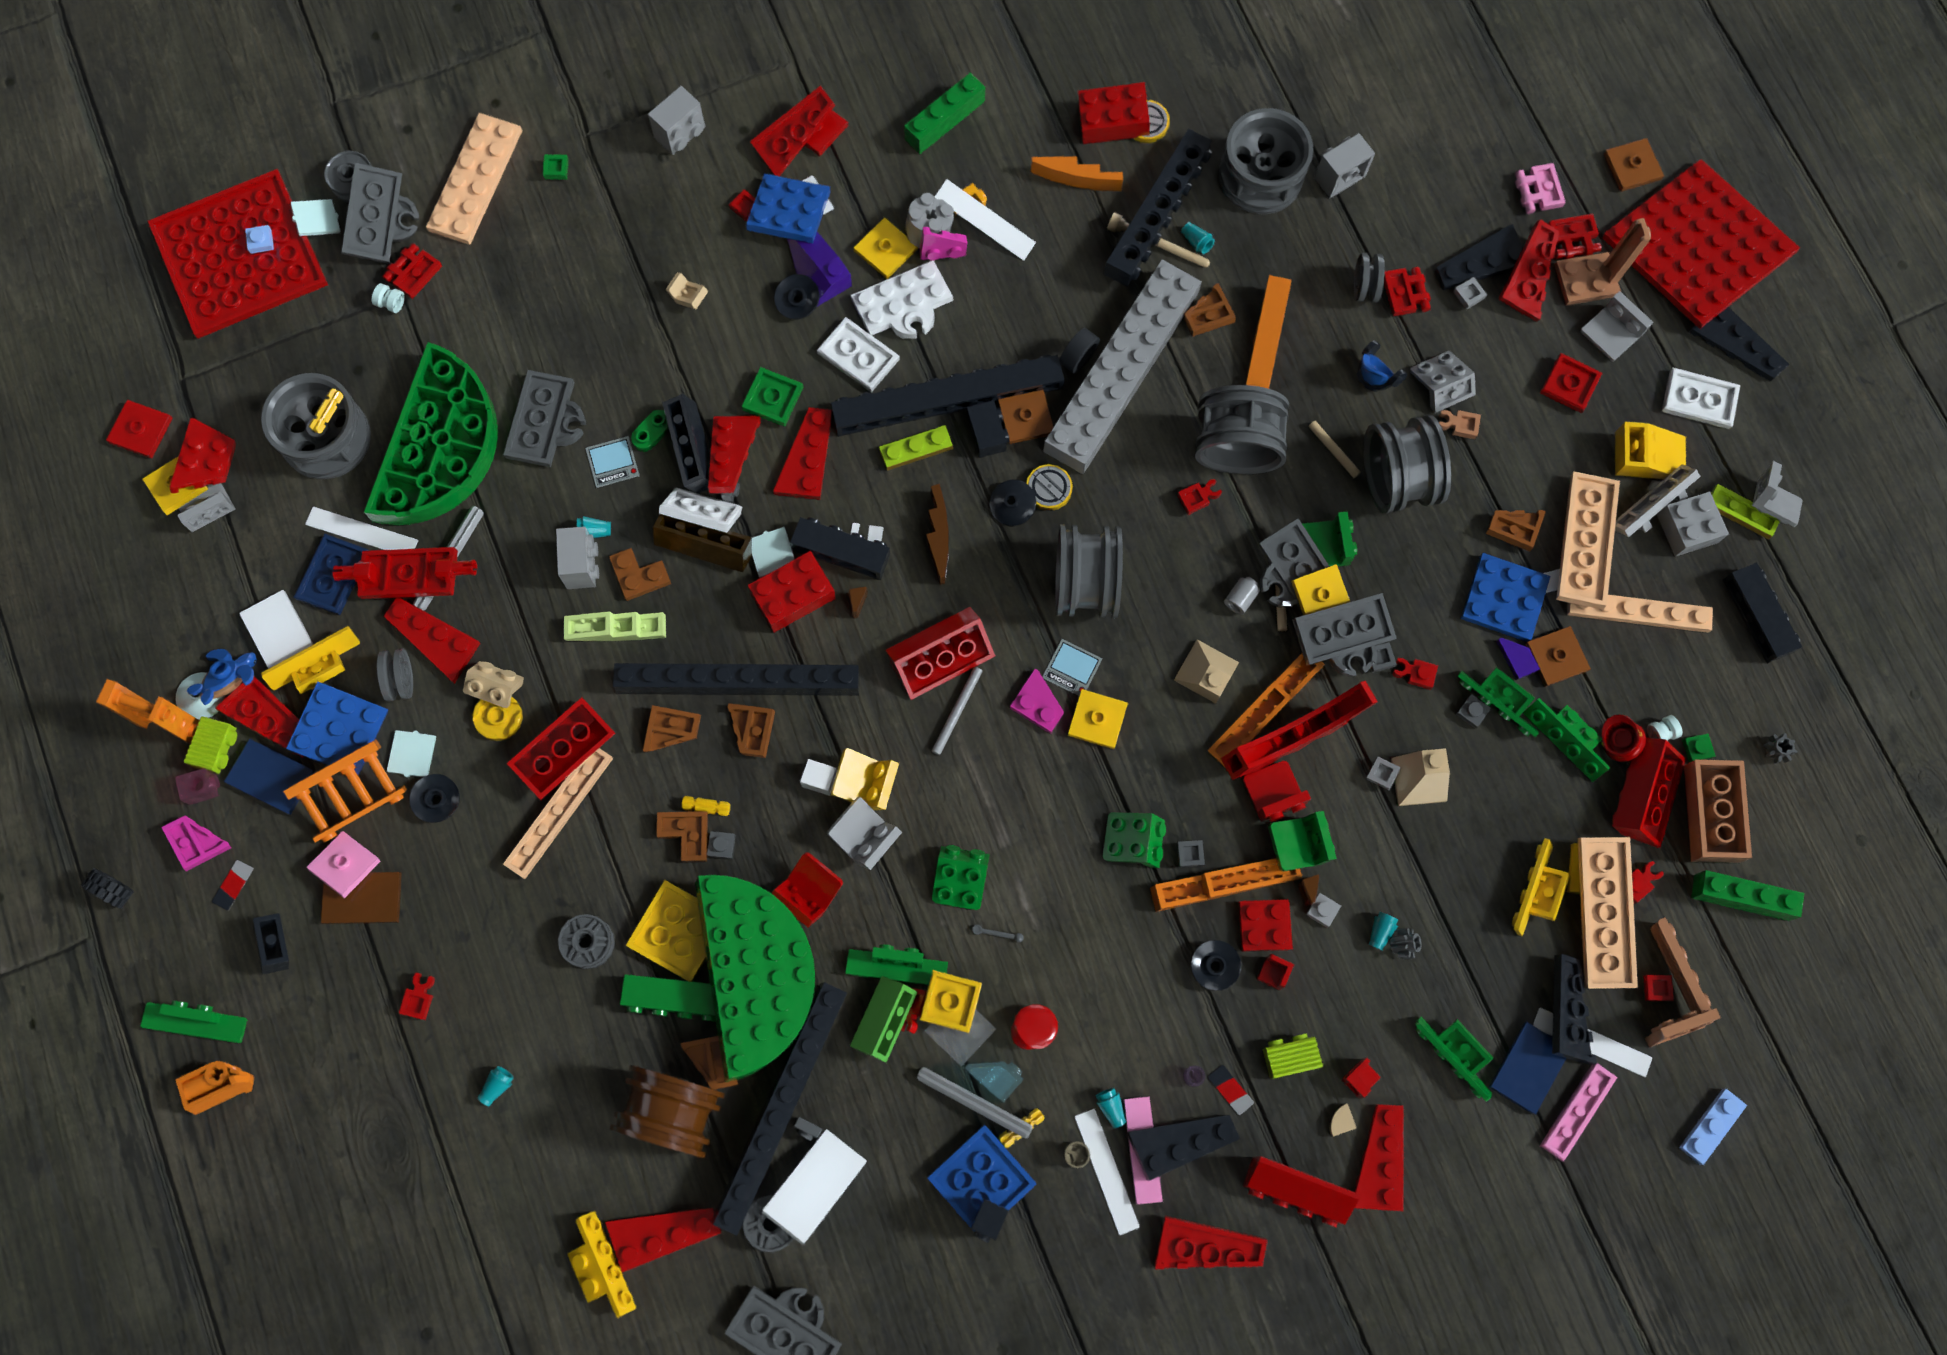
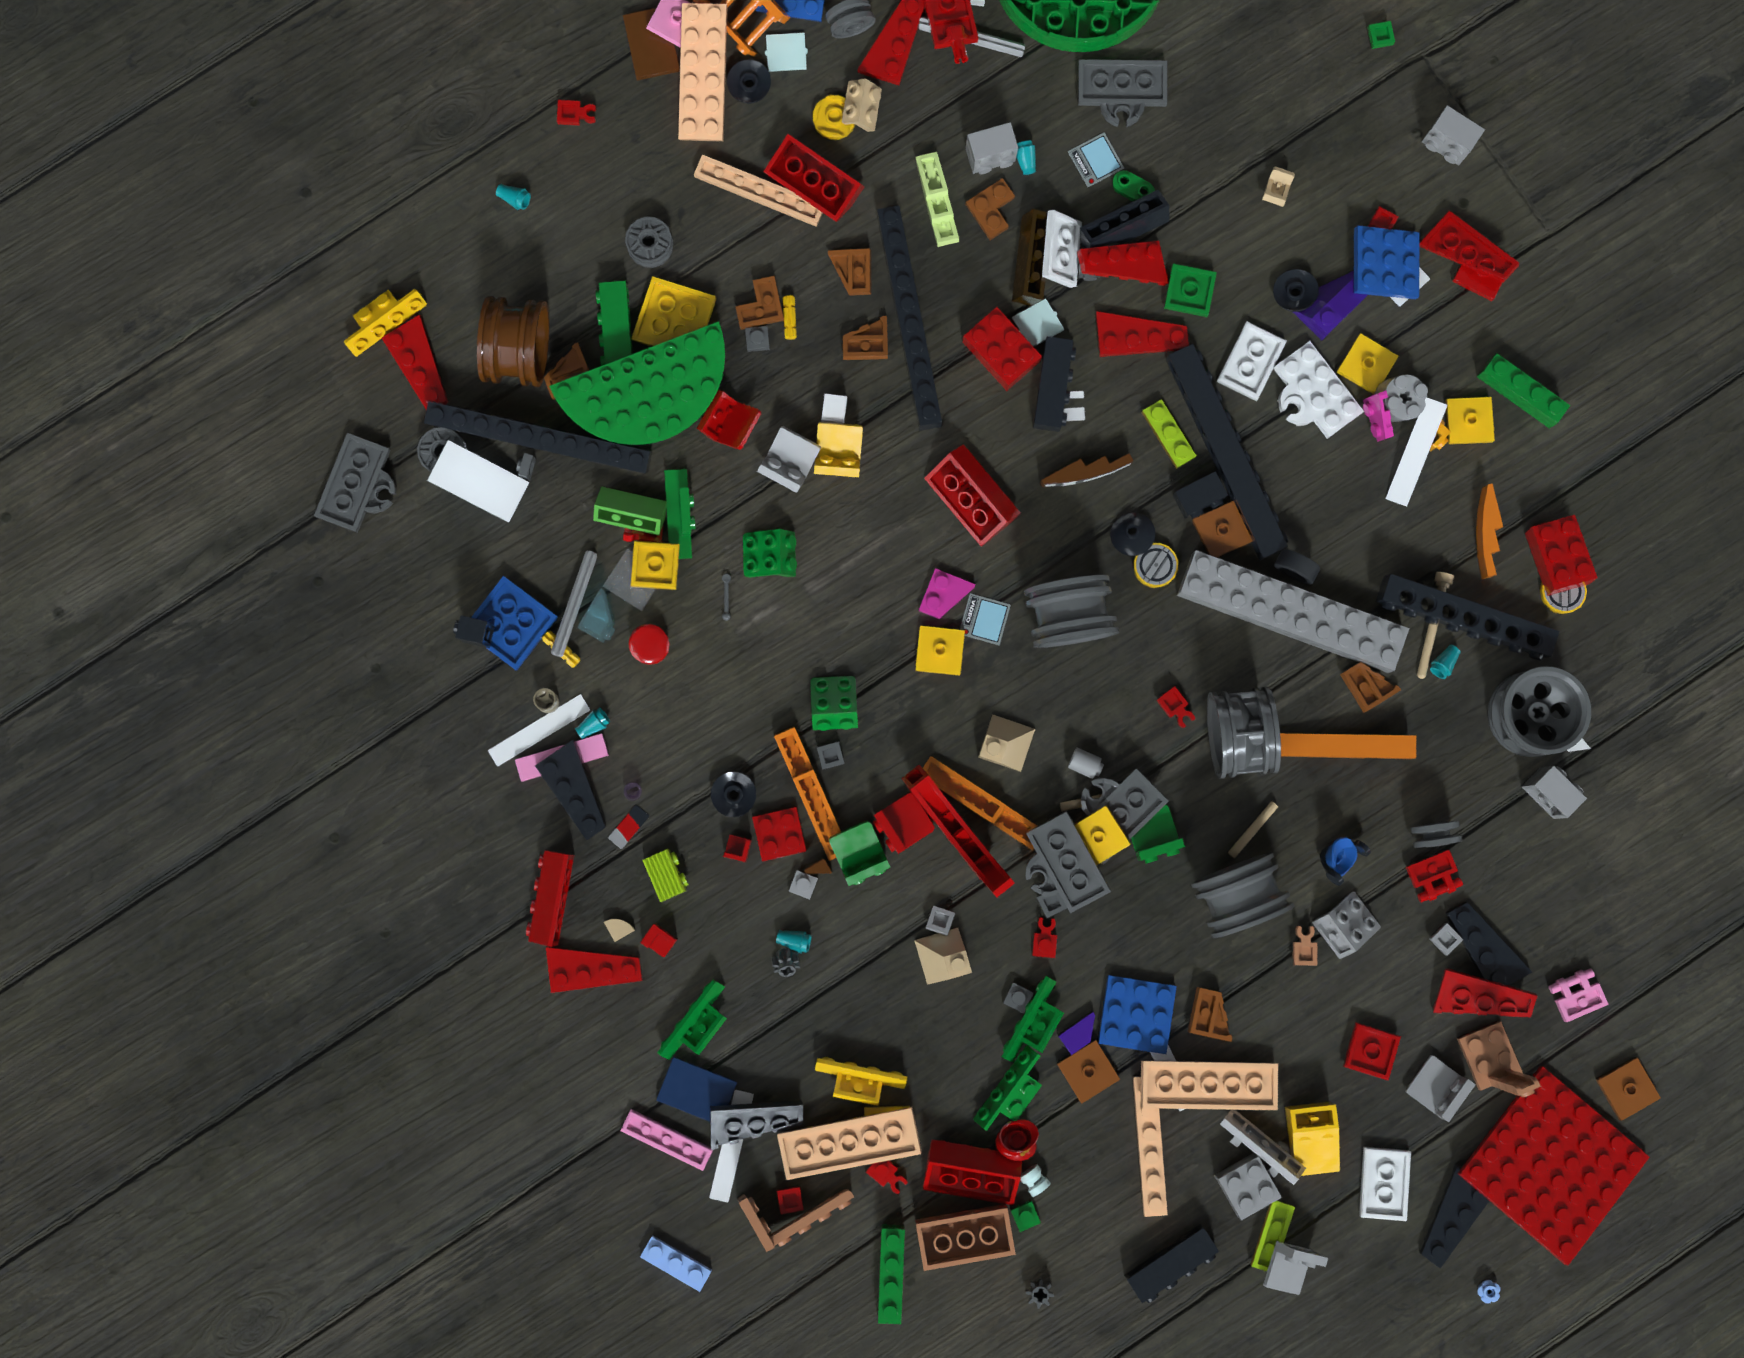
camera: 80 degrees right, 10 degrees up
reddish brown slope [849,587,868,619] -> none
light grey bar [931,667,983,755] -> none
red wing [1154,1216,1268,1269] -> none
red plate [1548,214,1602,259] -> none
none -> light nougat plate [678,3,727,141]
none -> yellow plate [1445,397,1495,444]
none -> light blue plate [1477,1280,1500,1303]

